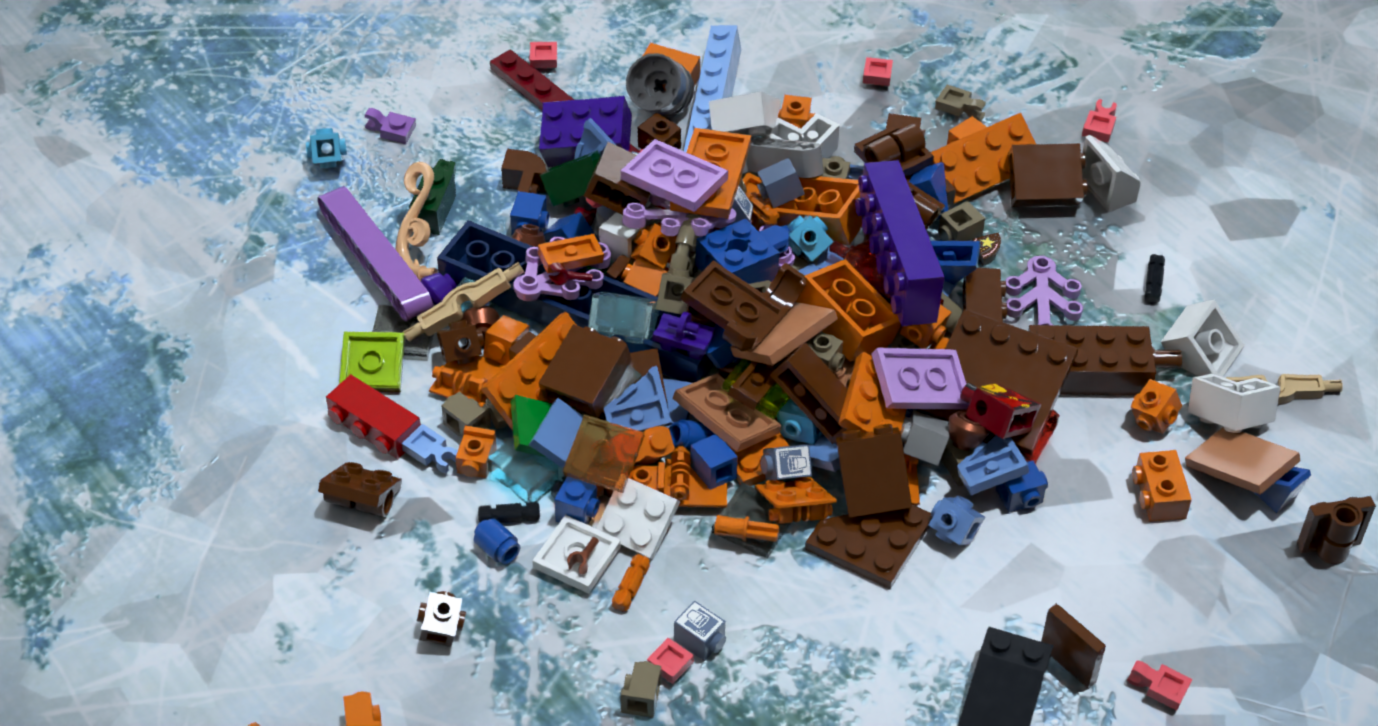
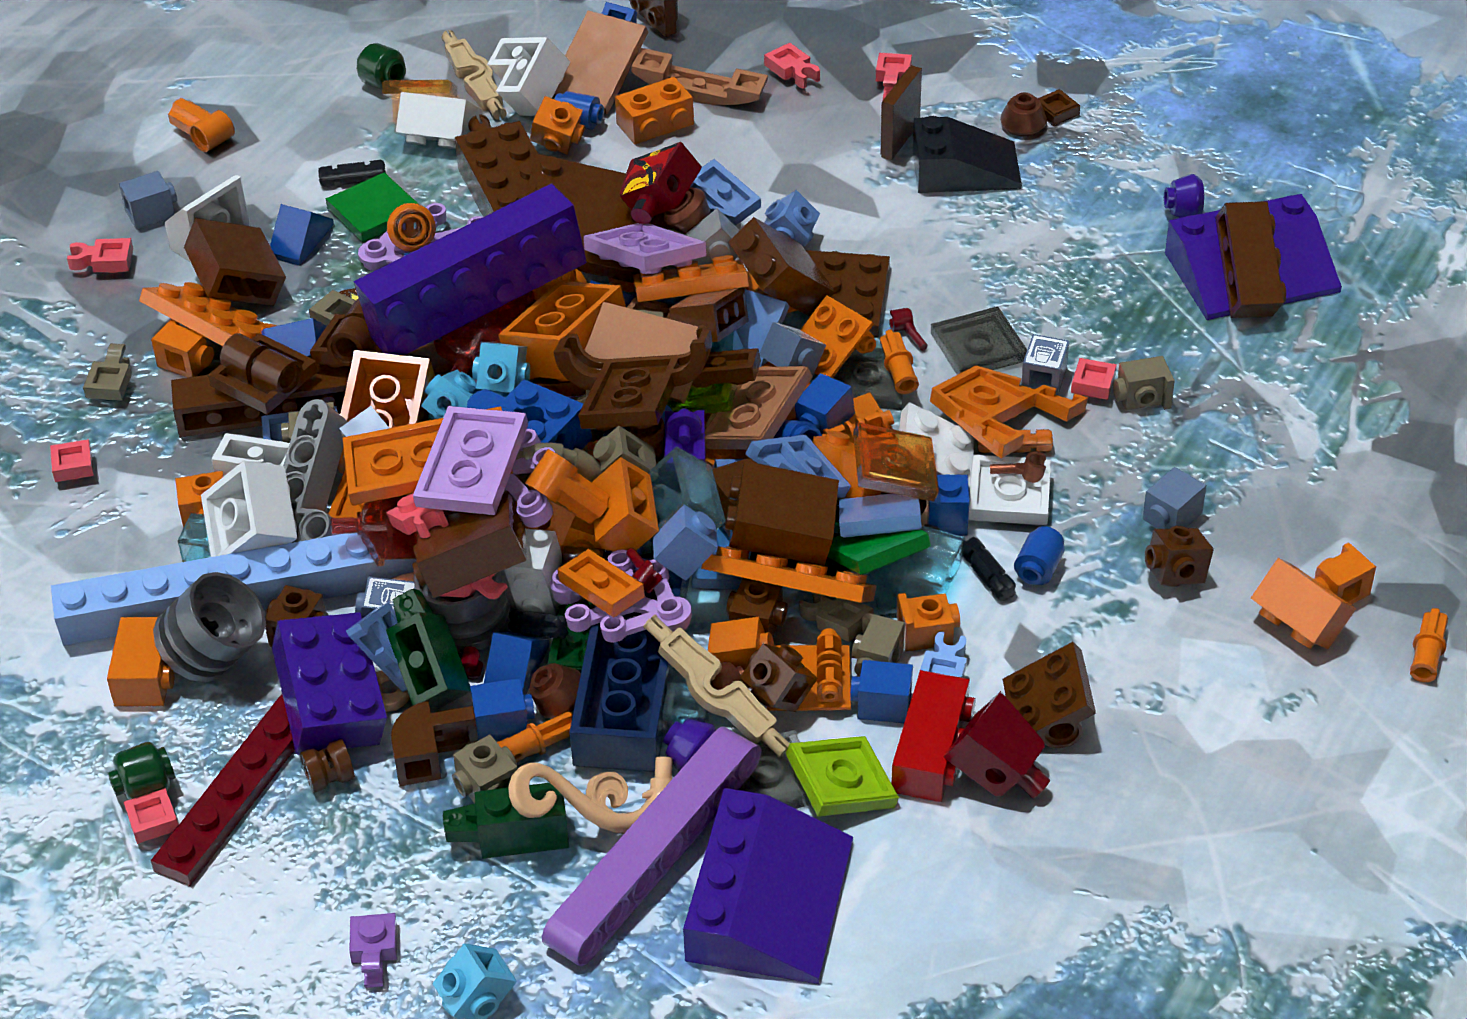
camera: 110 degrees left, 5 degrees down
none -> dark green head [107,742,176,800]
none -> sand blue brick [119,171,177,229]
none -> orange piece [168,98,235,152]
none -> blue slope [270,204,334,266]
none -> reddish brown wheel [300,739,355,793]
none -> green tile [325,172,418,243]
none -> dark green head [356,43,406,90]
none -> clear orange tile [382,79,458,99]
none -> orange cone [387,203,436,252]
none -> dark tan brick [452,735,518,803]
none -> medium azure brick [472,342,531,397]
none -> orange axle [497,712,573,762]
none -> orange piece [525,449,610,524]
none -> blue brick [554,91,604,130]
none -> orange brick [592,457,659,552]
none -> nougat slope [631,48,768,105]
none -> medium blue brick [653,504,718,581]
none -> dark purple slope [683,788,853,985]
none -> coral plate [764,43,820,89]
none -> blue brick [850,660,913,723]
none -> dark red hand [889,308,928,351]
none -> clear smoke tile [930,306,1027,375]
none -> orange wing [930,365,1088,458]
none -> dark red torso [943,691,1051,799]
none -> sand blue brick [1143,467,1207,529]
none -> orange brick [1250,558,1356,649]

